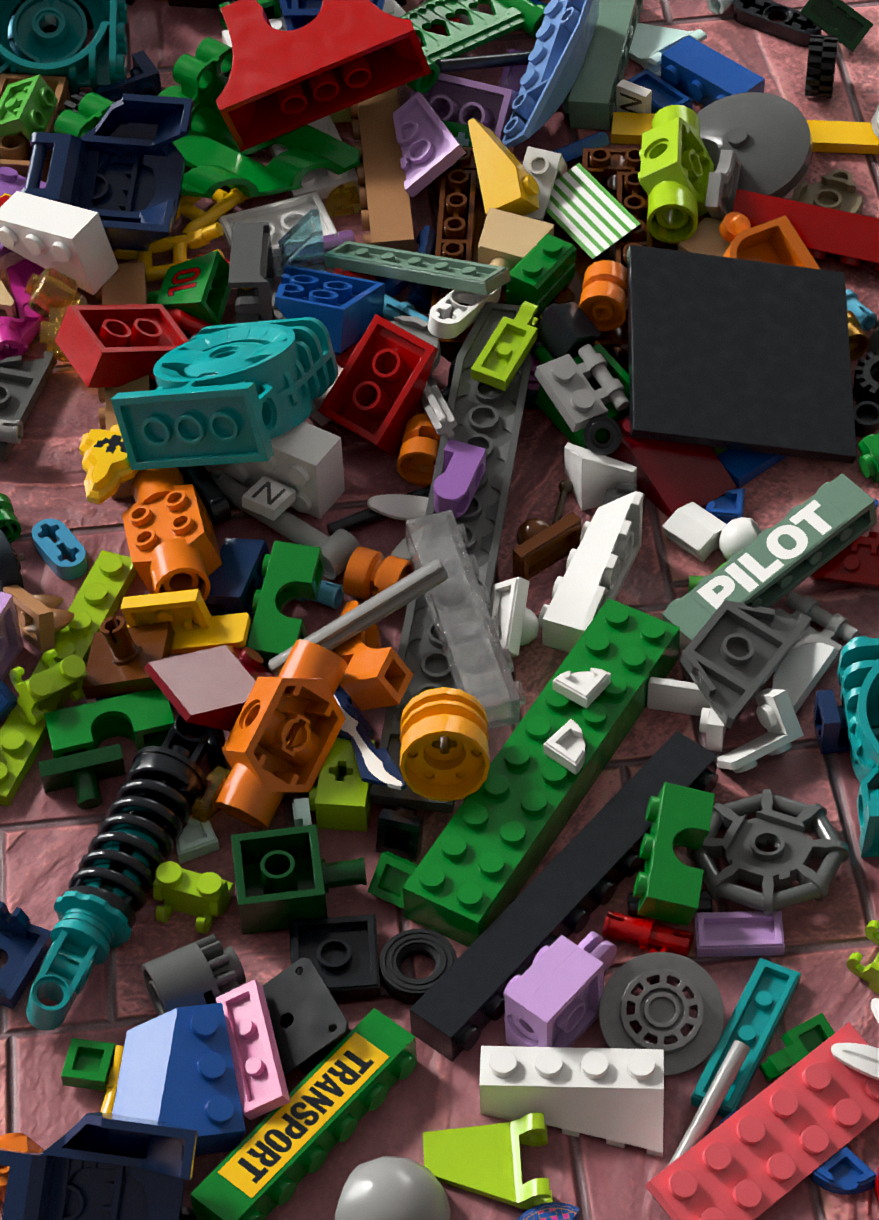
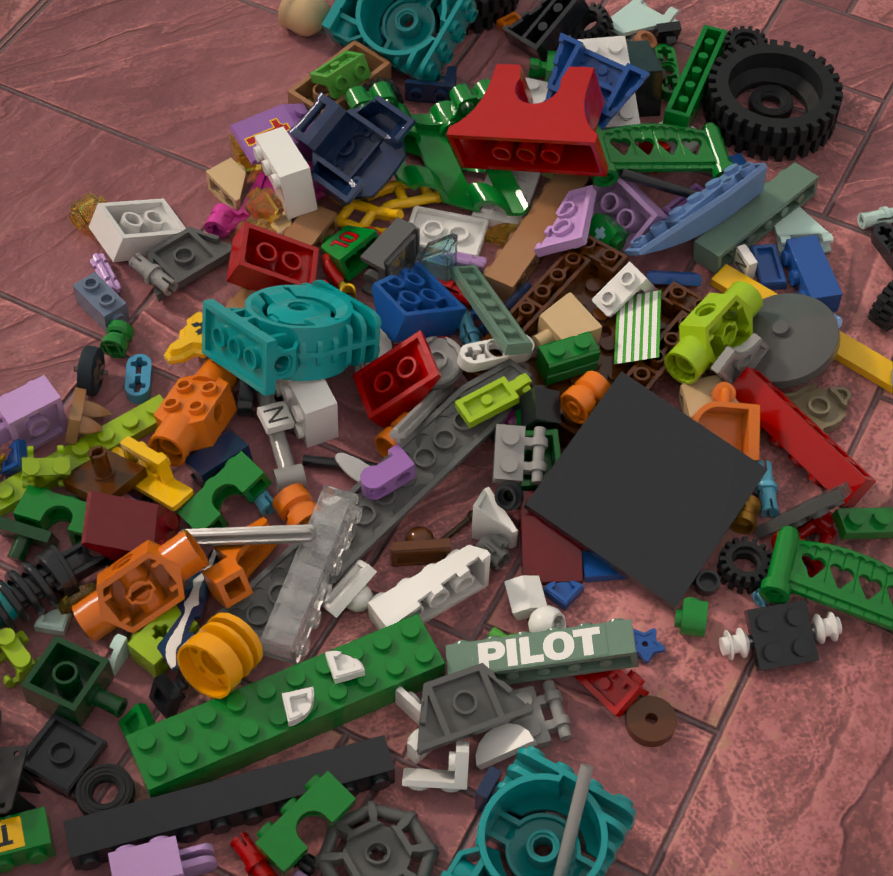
camera: 30 degrees right, 5 degrees up
yellow slope [468,118,540,216] -> none

